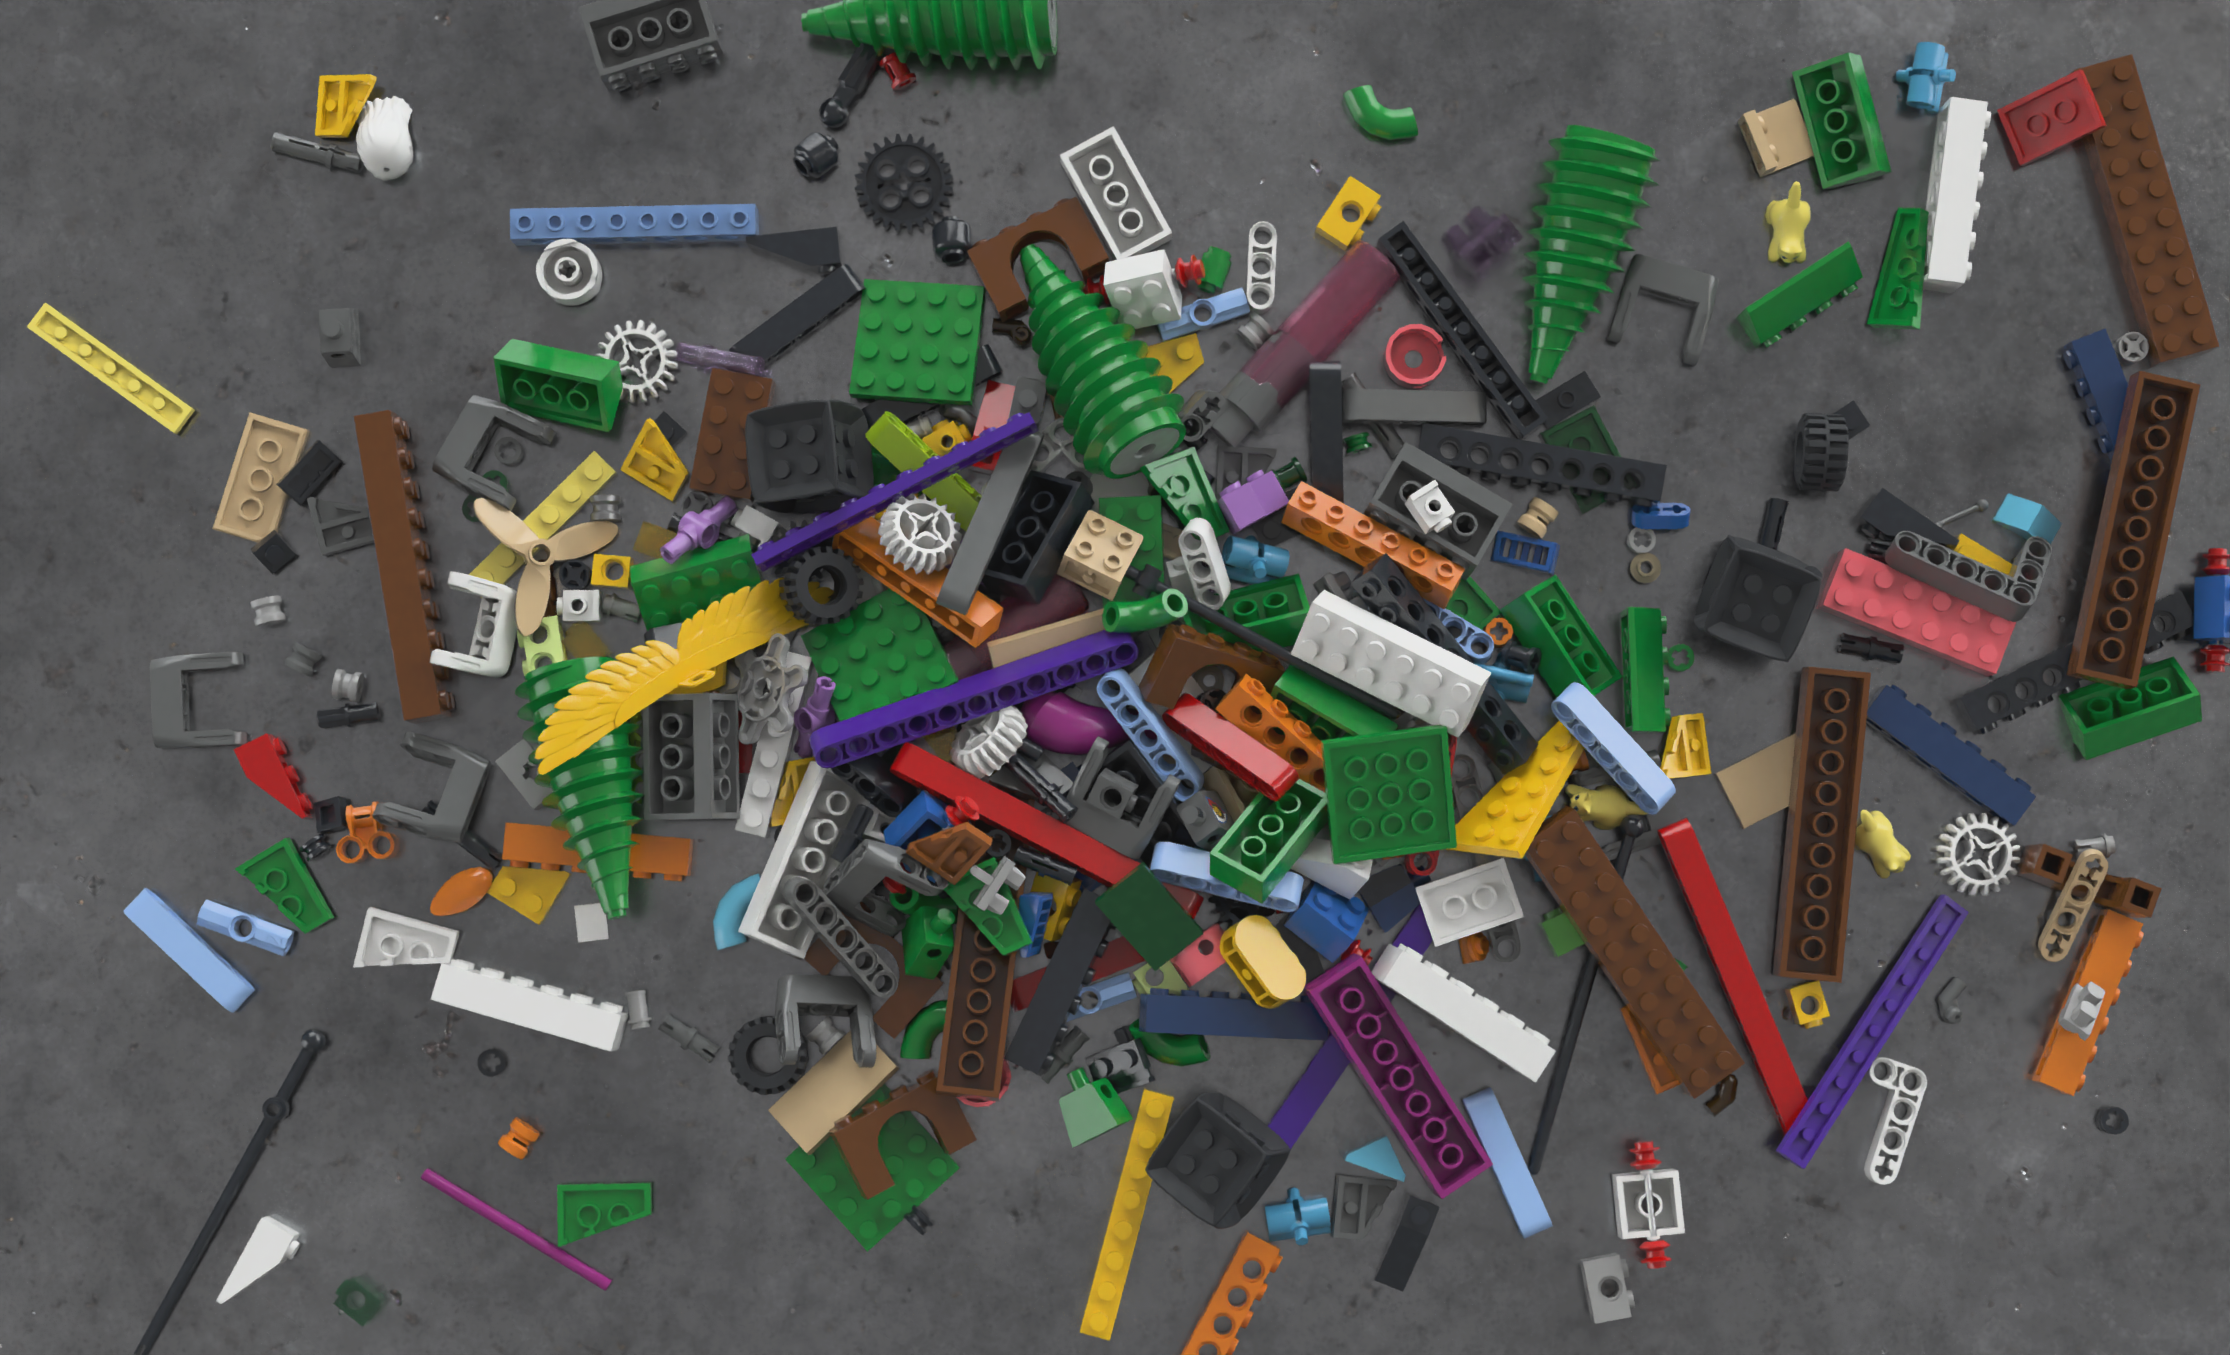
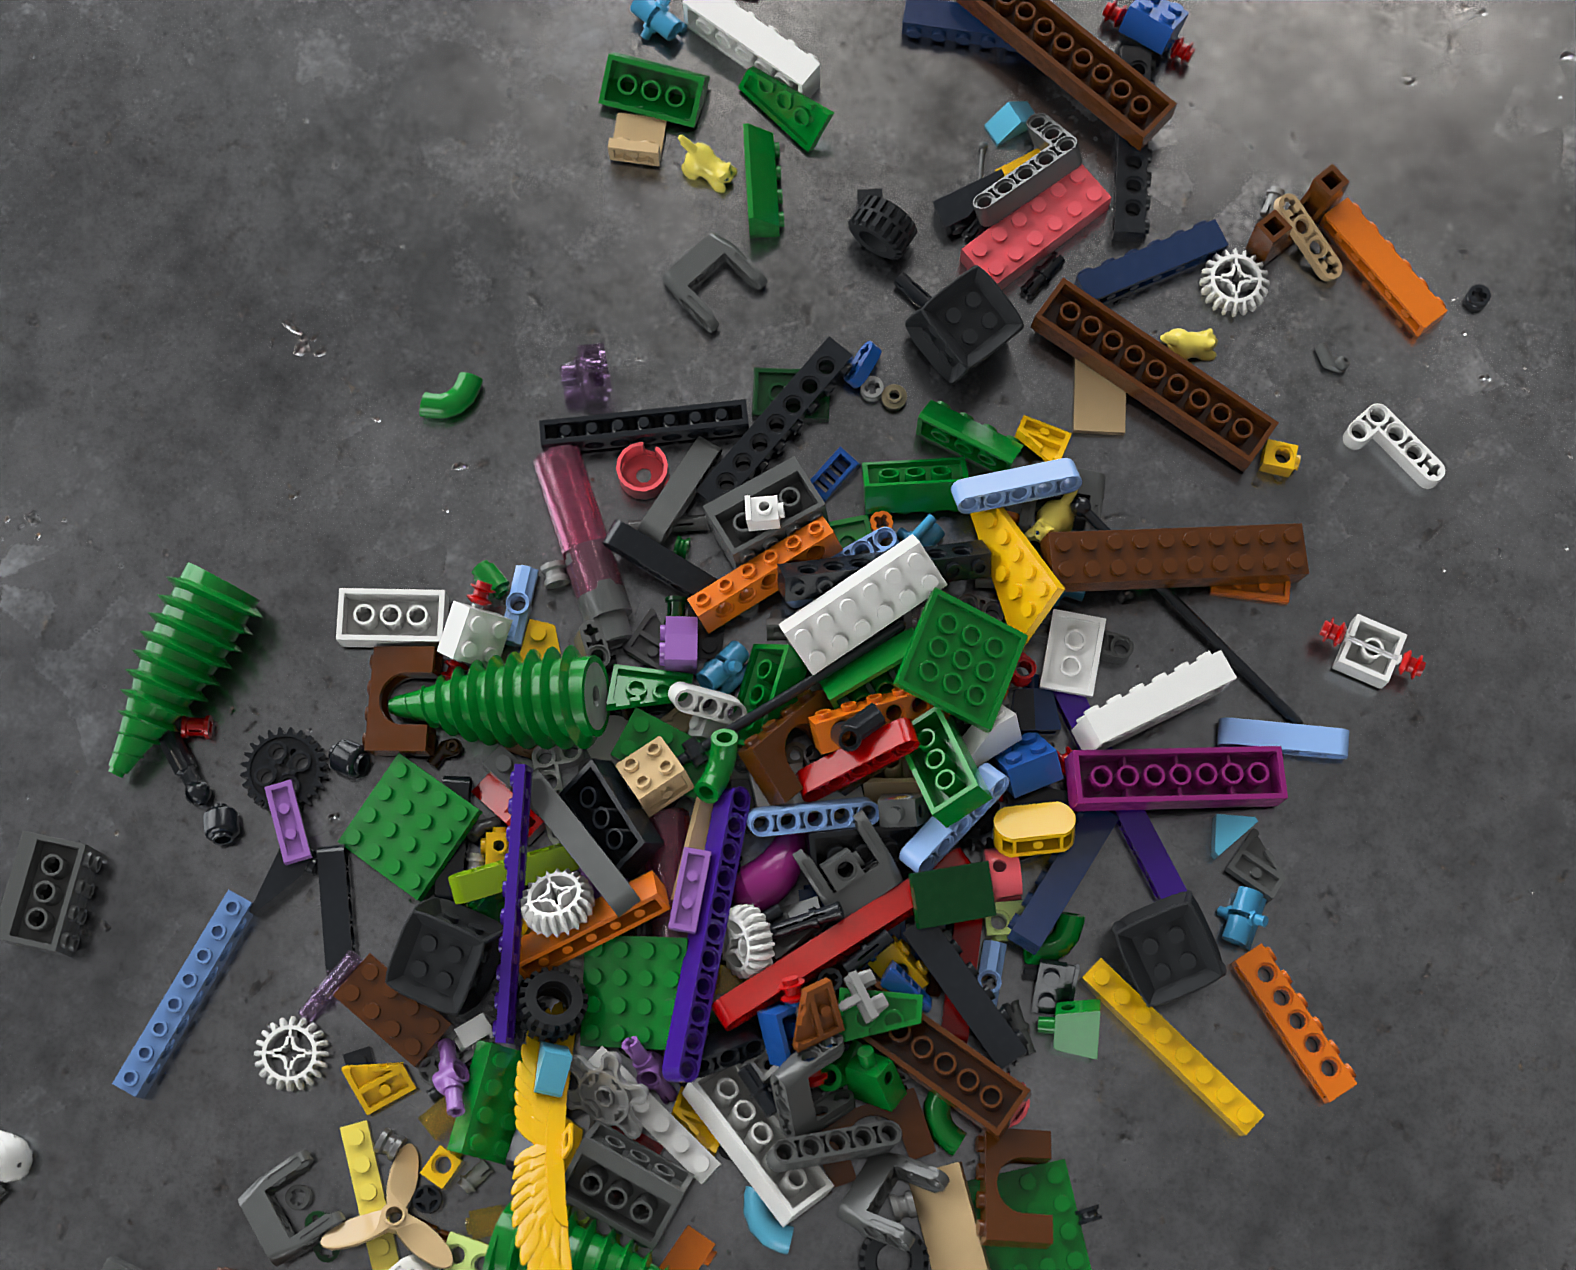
camera: 60 degrees left, 10 degrees down
green slope [493,339,623,432] -> none
white brick [536,239,602,306] -> none
white brick [557,590,603,623] -> none
white beam [1246,221,1277,314] -> none
yellow brick [1315,176,1381,252] -> none
black slope [1374,1193,1440,1292] -> none
orange plate [1458,932,1490,964] -> none
black bush [1501,640,1542,675] -> none
tan wheel [1517,497,1559,539] -> none
green cone [1522,125,1660,384] -> none
black plate [1536,371,1601,429] -> none
bright green brick [1538,907,1585,957] -> none
light grey brick [1579,1252,1635,1324] -> none
red beam [1657,818,1808,1135] -> none
green bush [1667,644,1694,672] -> none
dark brown arm [1705,1074,1738,1117] -> none
dark purple plate [1776,895,1969,1169] -> none
green slope [2058,656,2202,760] -> none
light grey hips [2058,981,2105,1041] -> none
none -> medium lavender plate [264,779,312,865]
none -> medium azure slope [534,1041,572,1098]
none -> medium lavender plate [668,847,711,934]
none -> black piece [830,703,886,752]

